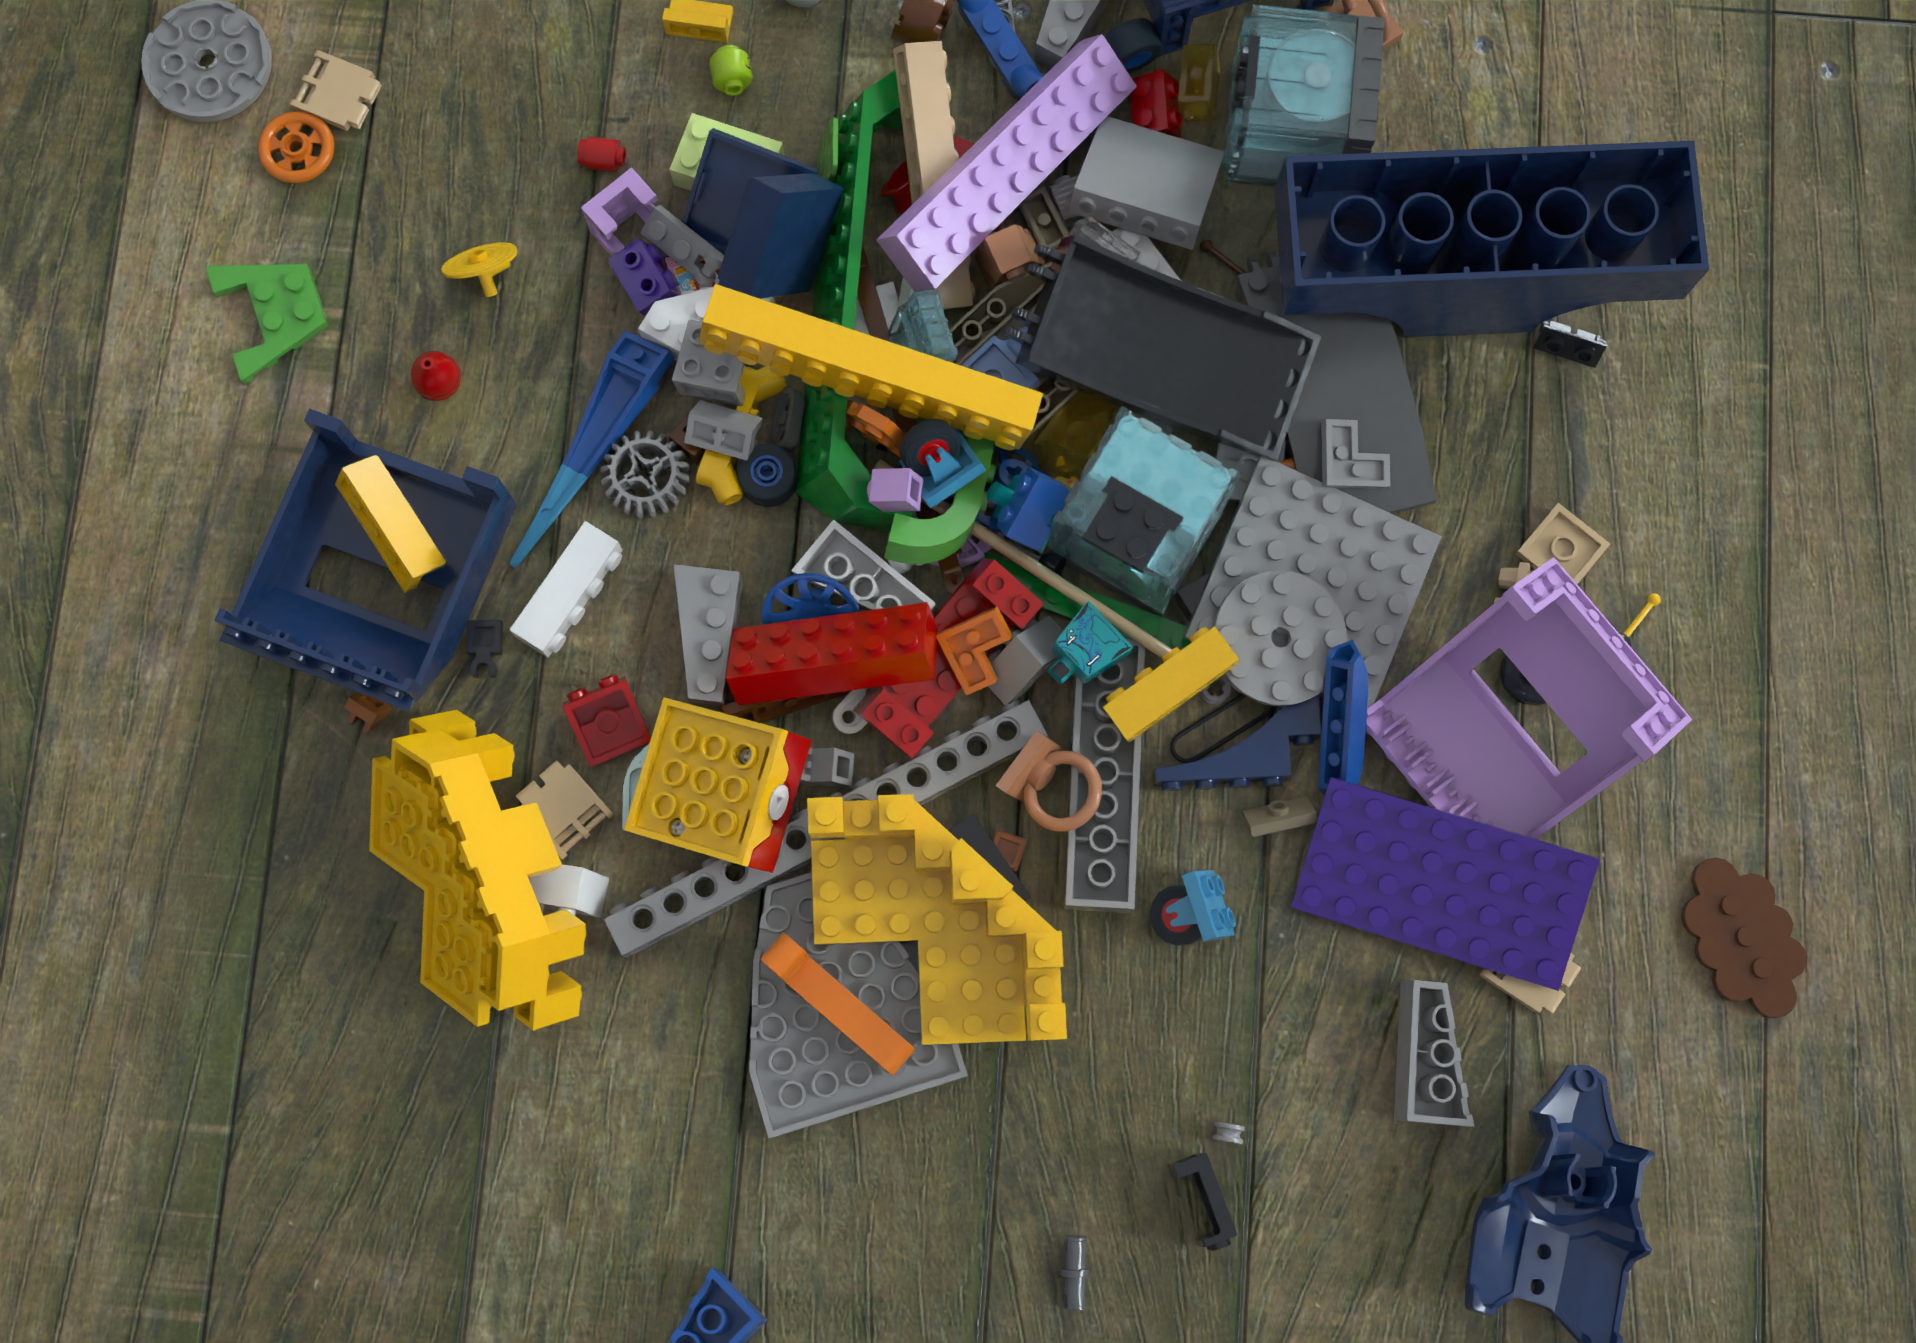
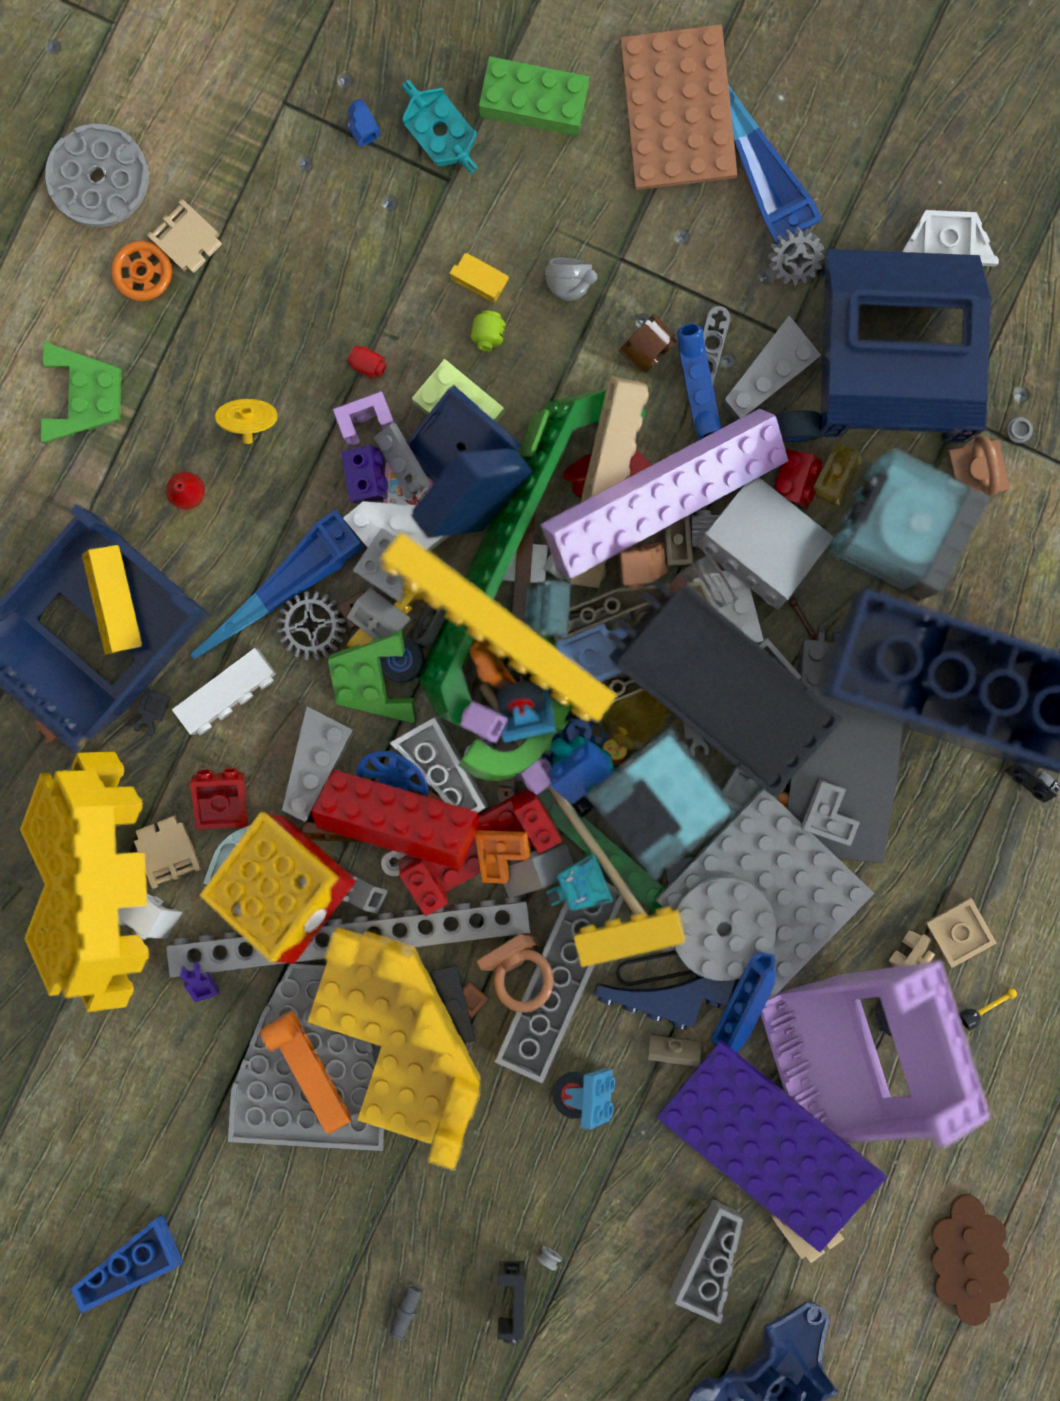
camera: 20 degrees right, 10 degrees up
none -> dark purple plate [180,962,219,1002]
none -> bright green wing [328,630,417,723]
none -> lavender plate [521,758,552,795]

